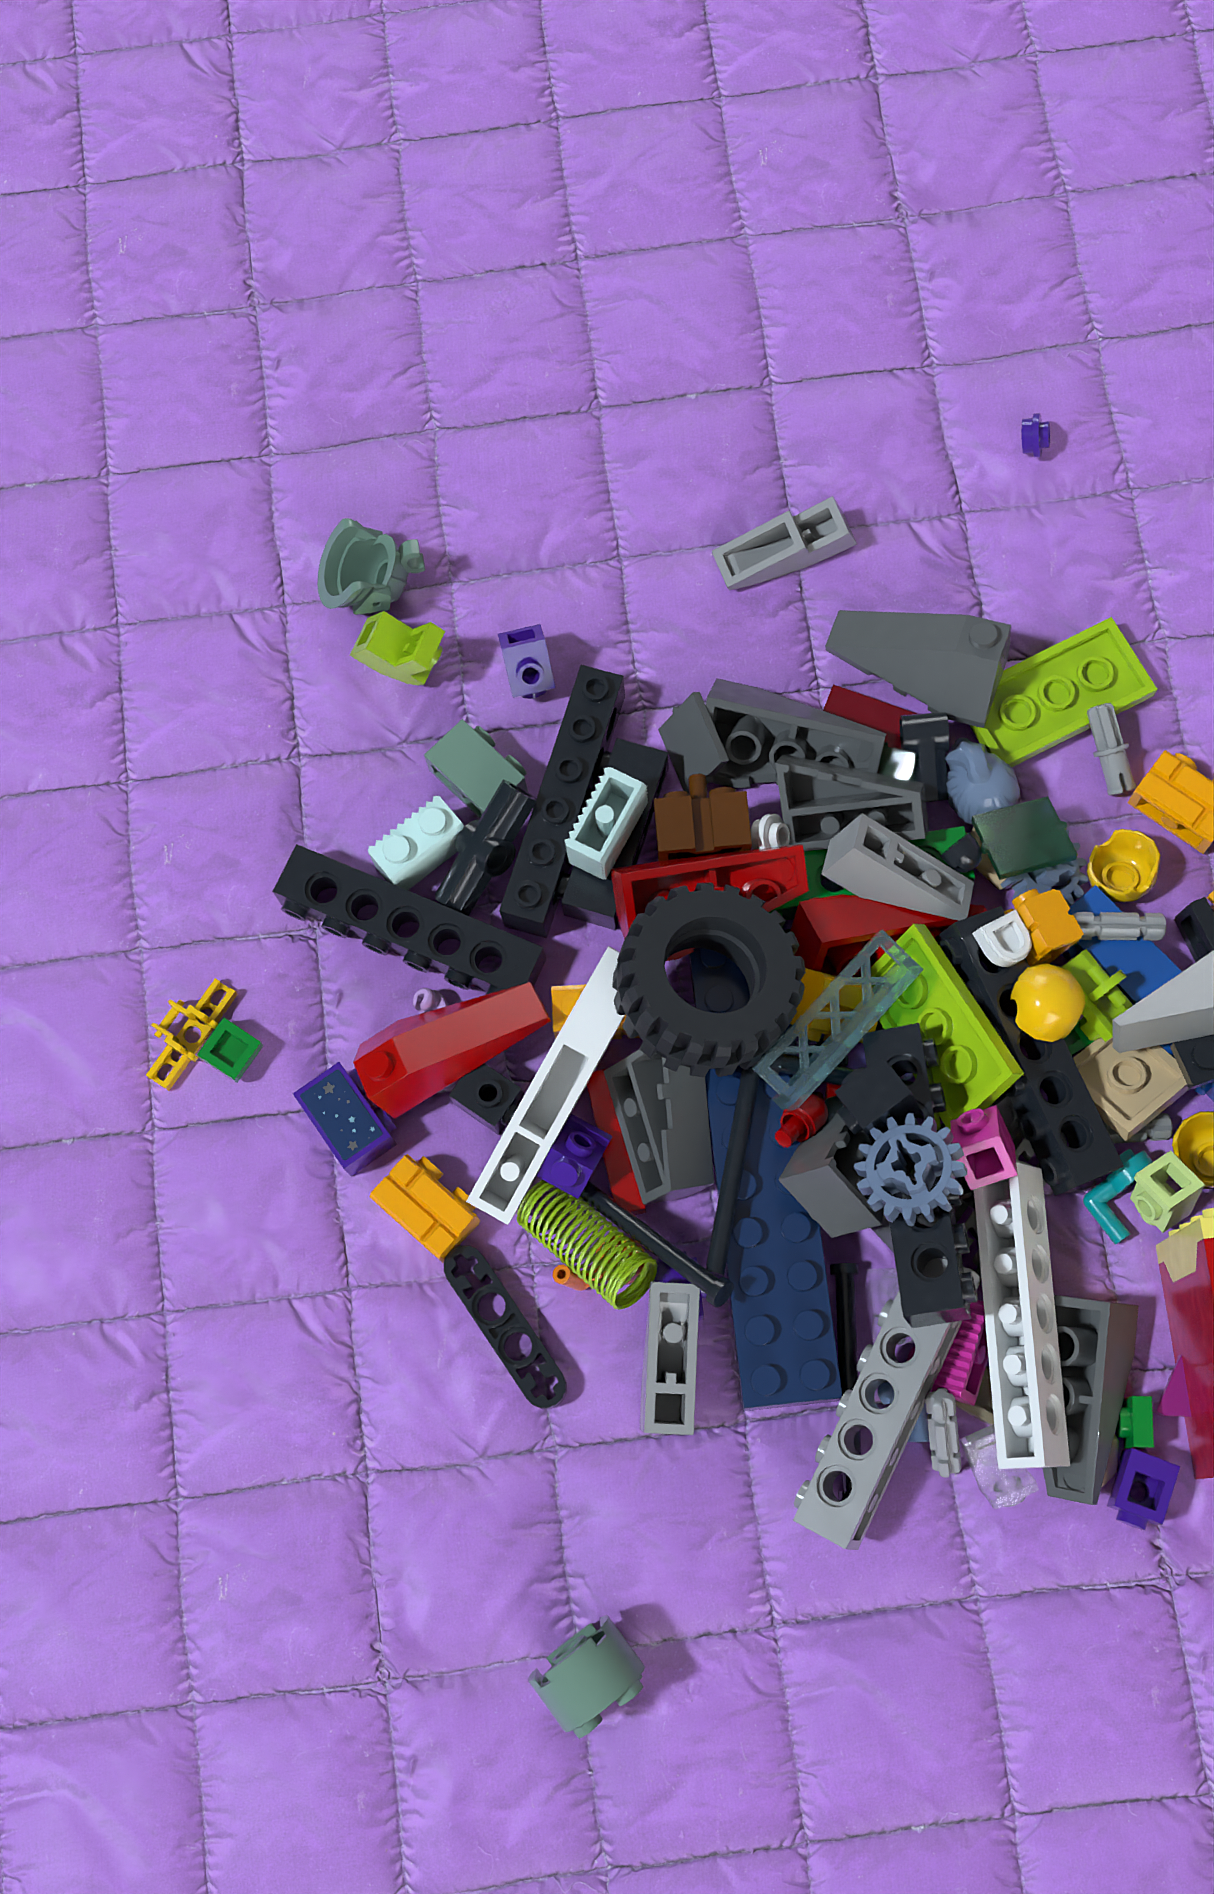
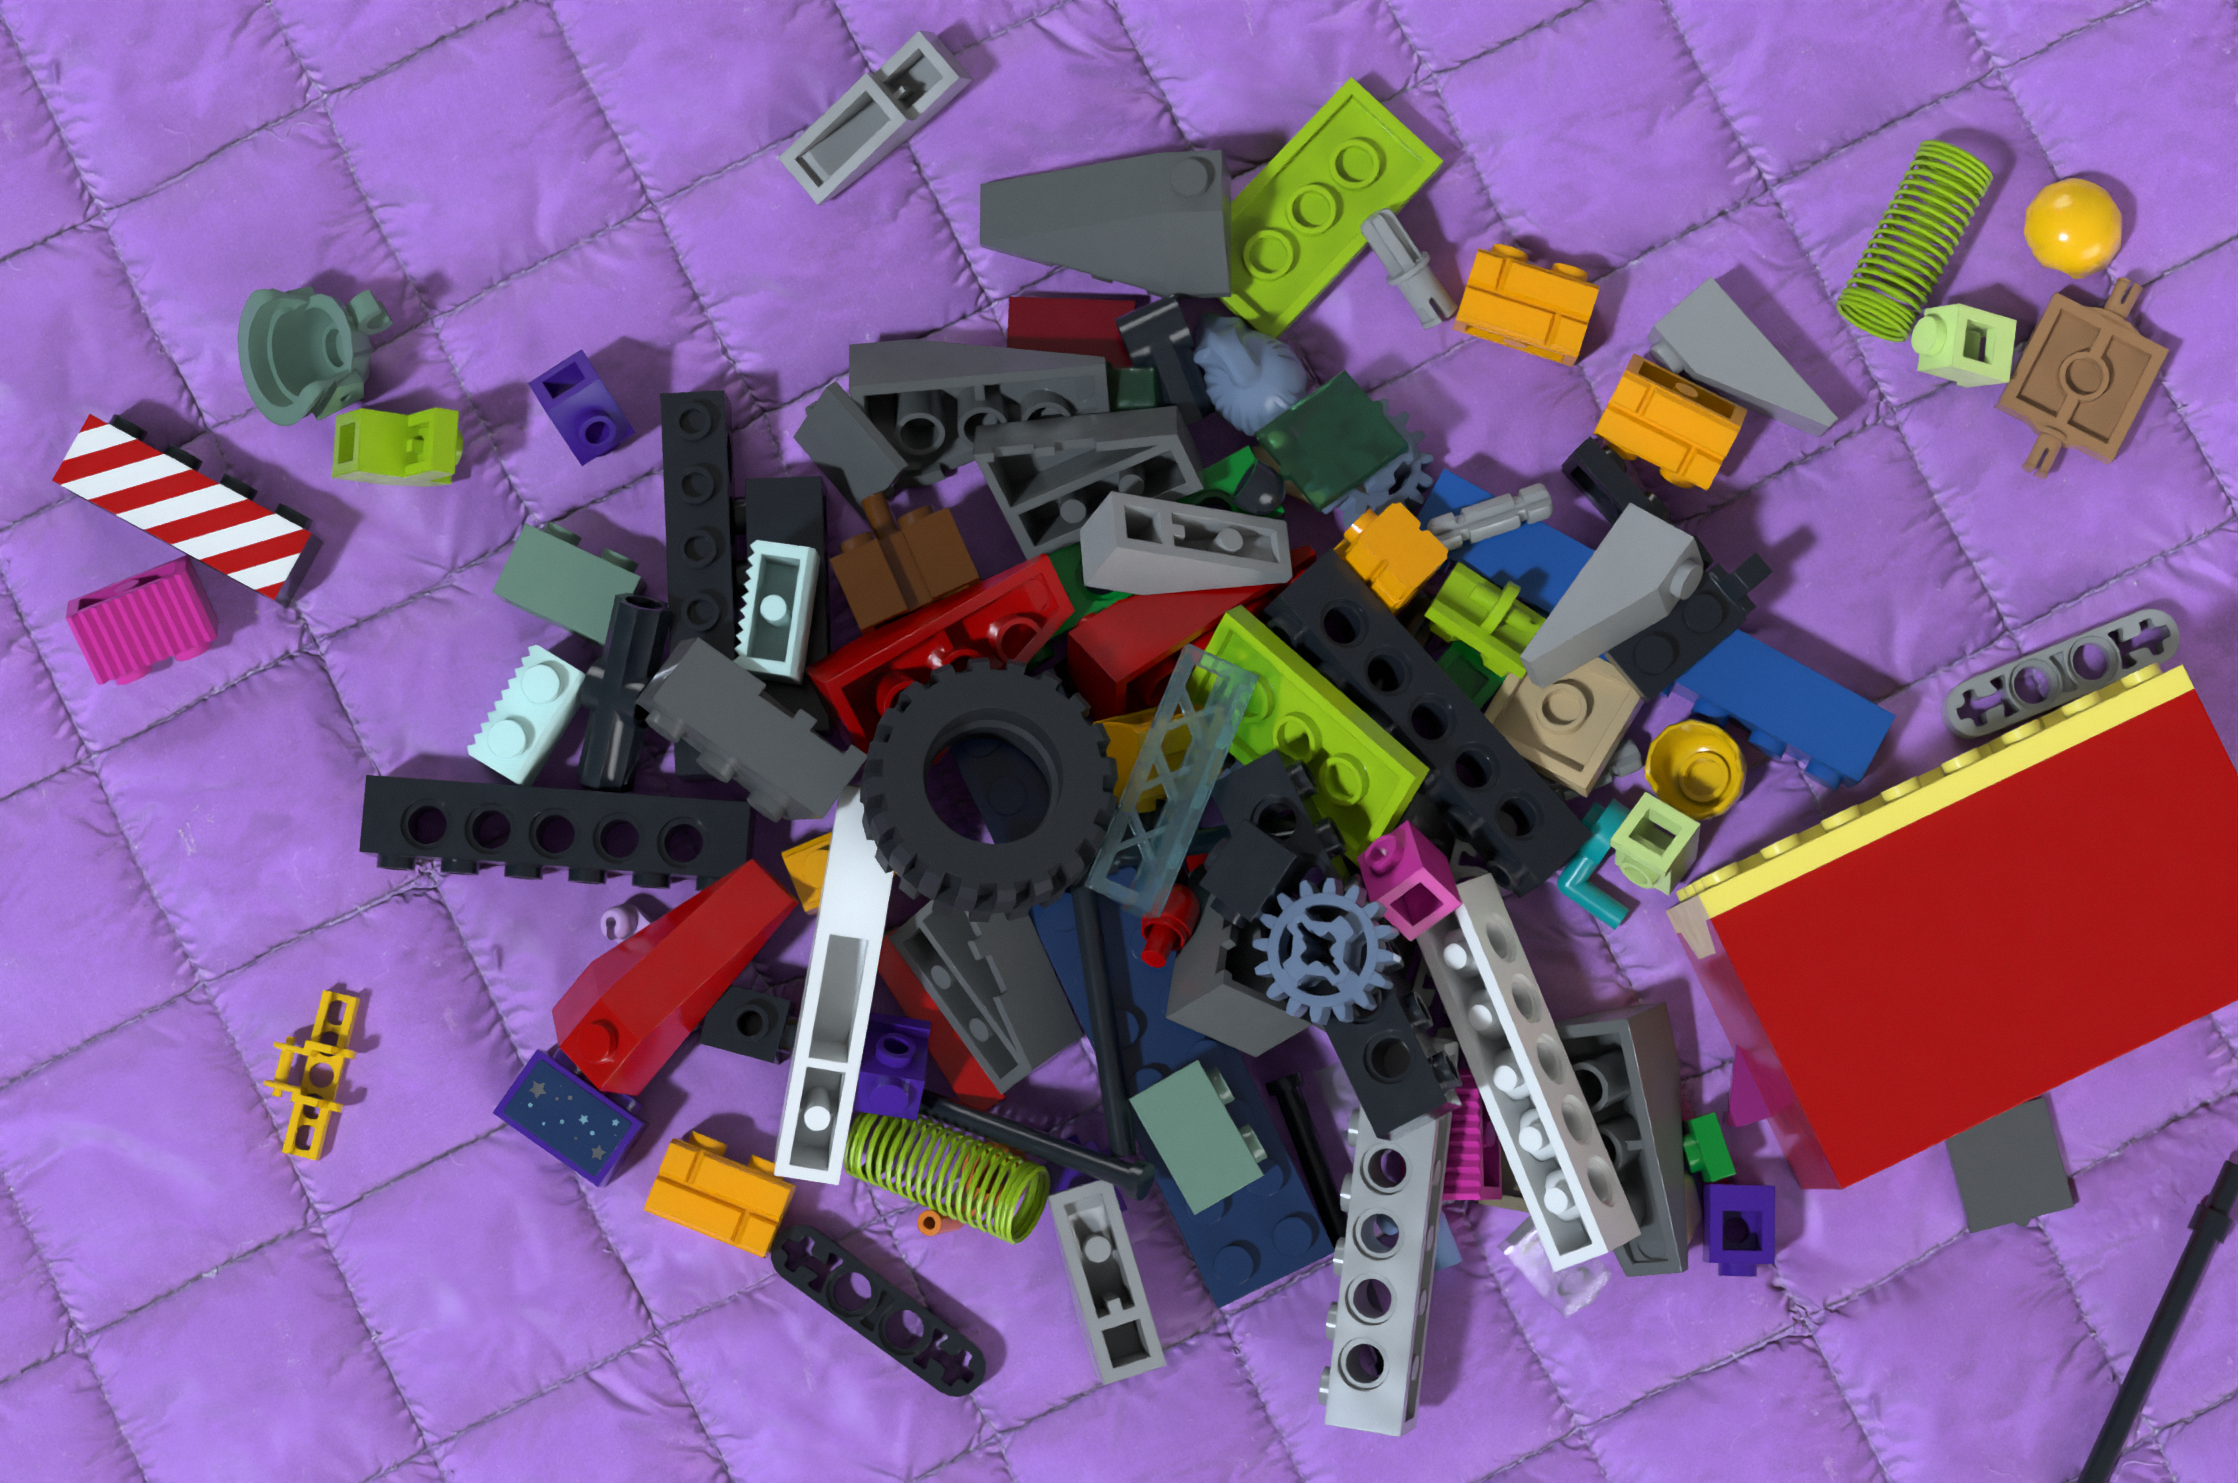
camera: 25 degrees left, 10 degrees up
green plate [197,1018,263,1083] -> none
white plate [751,814,790,850] -> none
light grey axle [925,1388,961,1478] -> none
white tile [972,909,1032,967] -> none
yellow hair [1010,964,1086,1042] -> none
yellow hair [1087,829,1161,902] -> none
none -> brick [52,414,324,608]
none -> dark pink brick [65,555,219,685]
none -> dark grey wedge [636,637,867,822]
none -> sand green brick [1129,1060,1268,1215]

